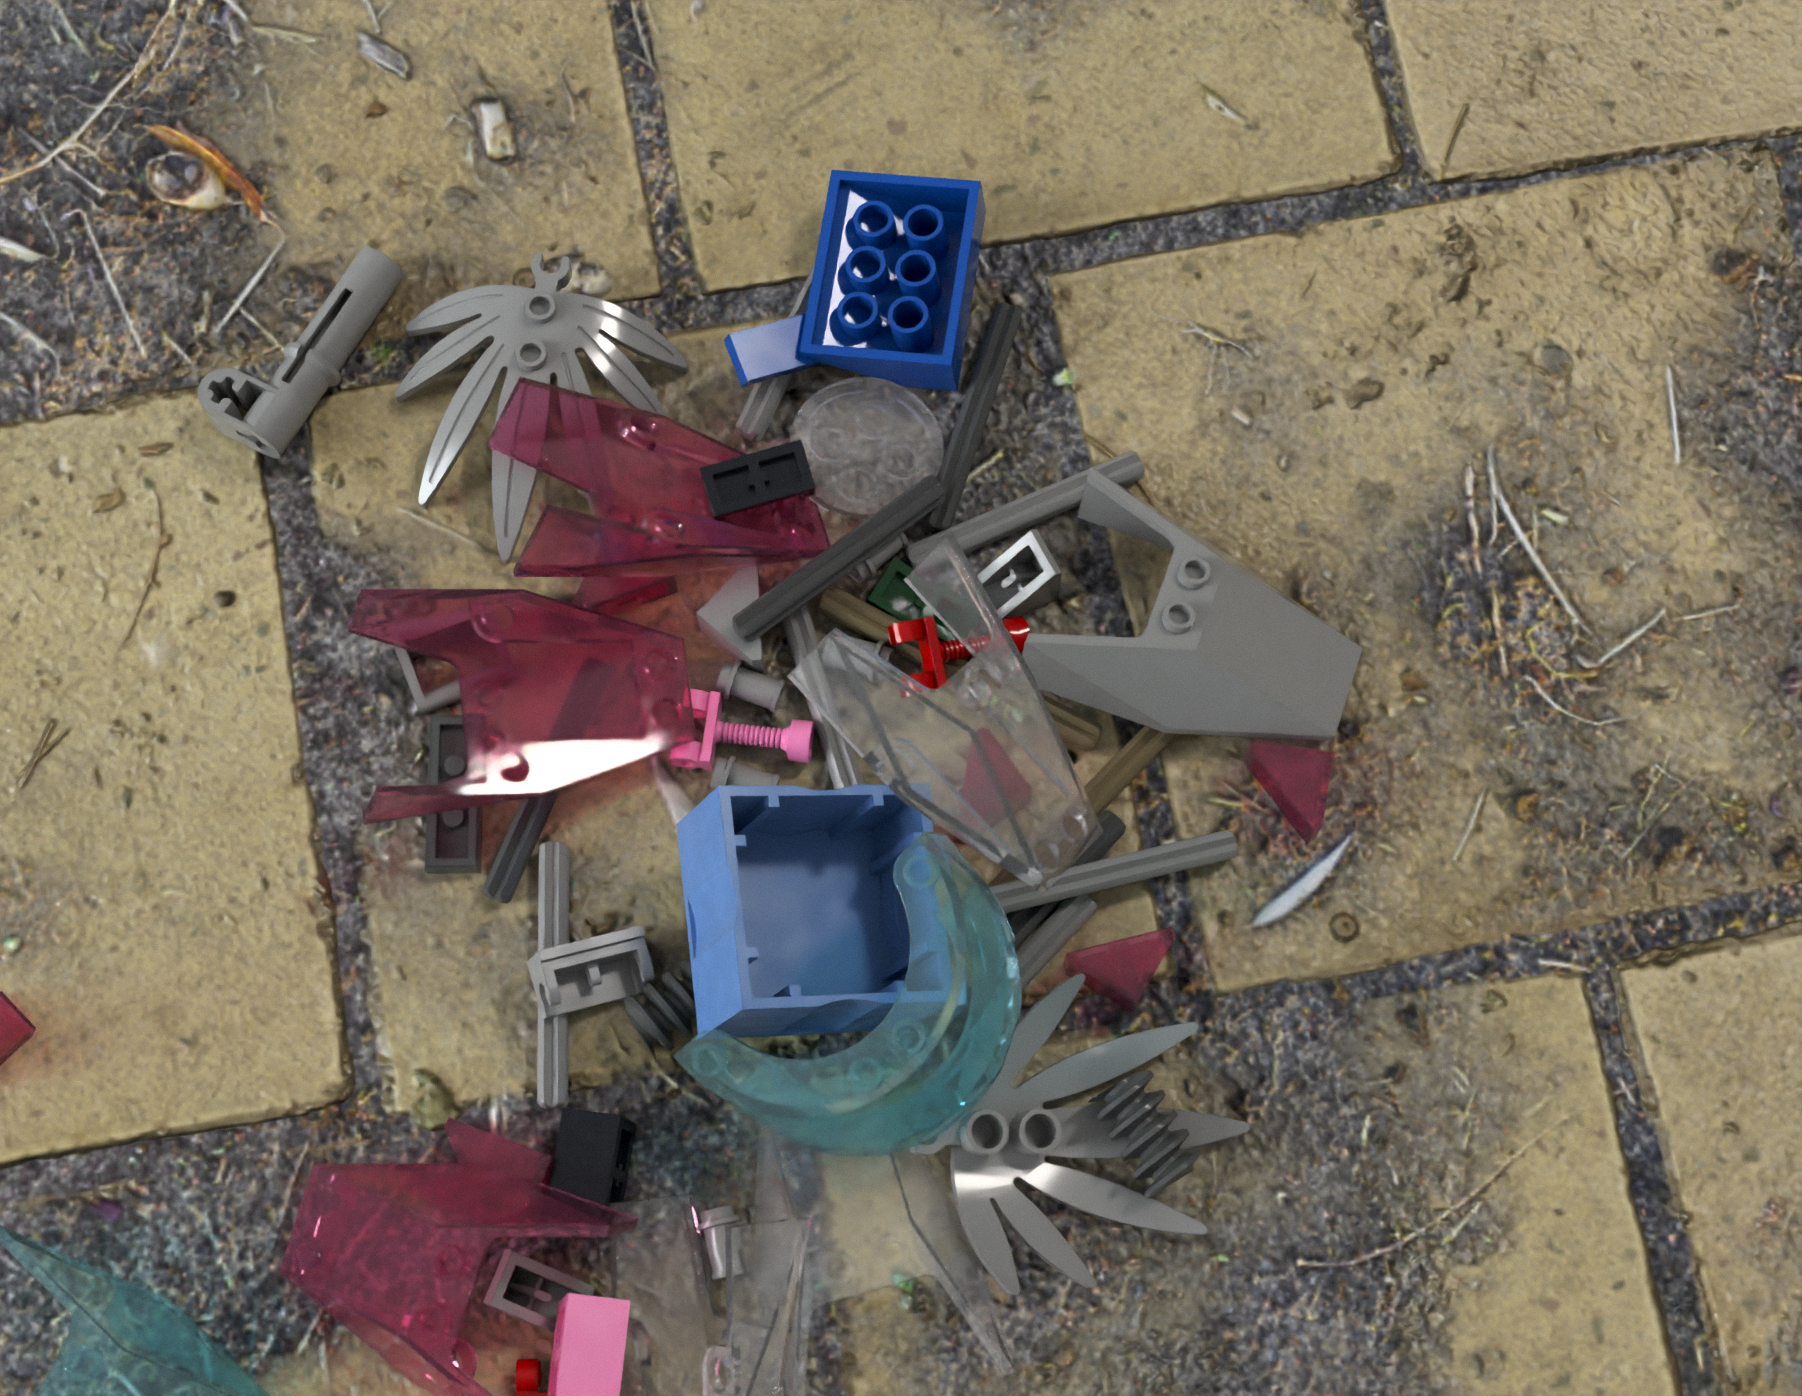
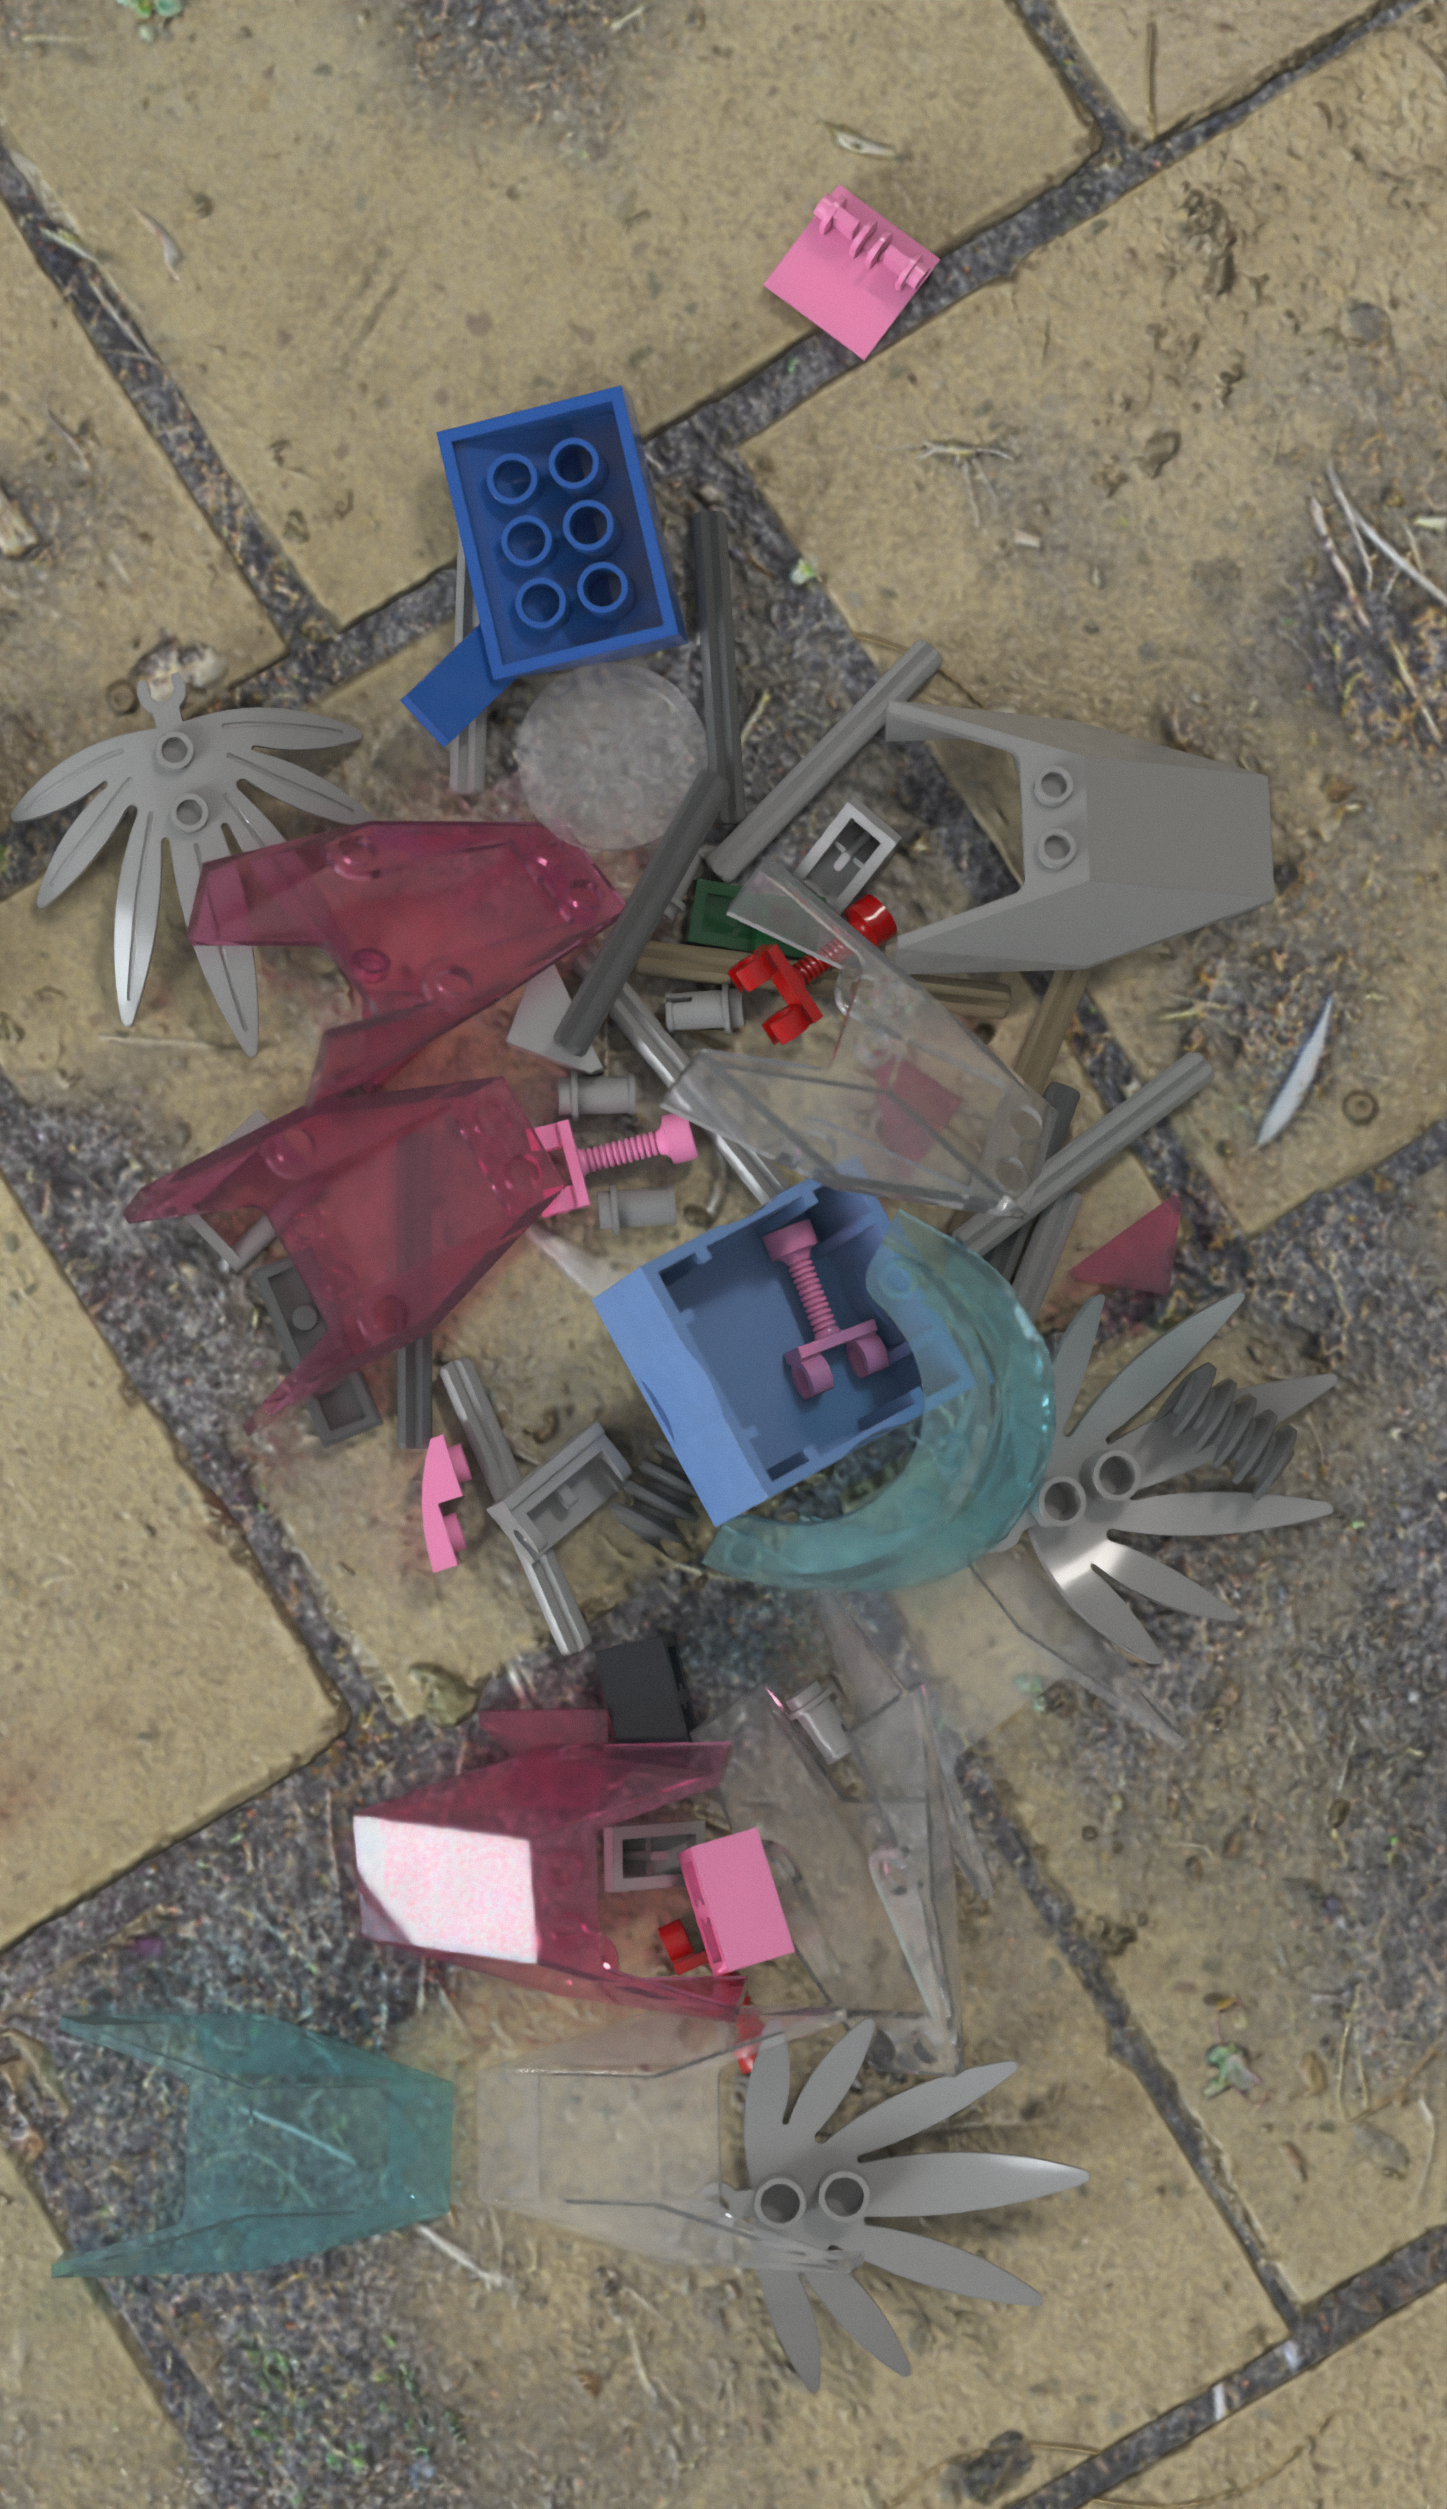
camera: 20 degrees left, 15 degrees up
black hinge [699,439,816,523] -> none
clear pink slope [1242,740,1333,845] -> none
none -> bright pink slope [422,1435,472,1573]
none -> bright pink bar [762,1219,889,1400]
none -> bright pink hinge [763,184,940,361]

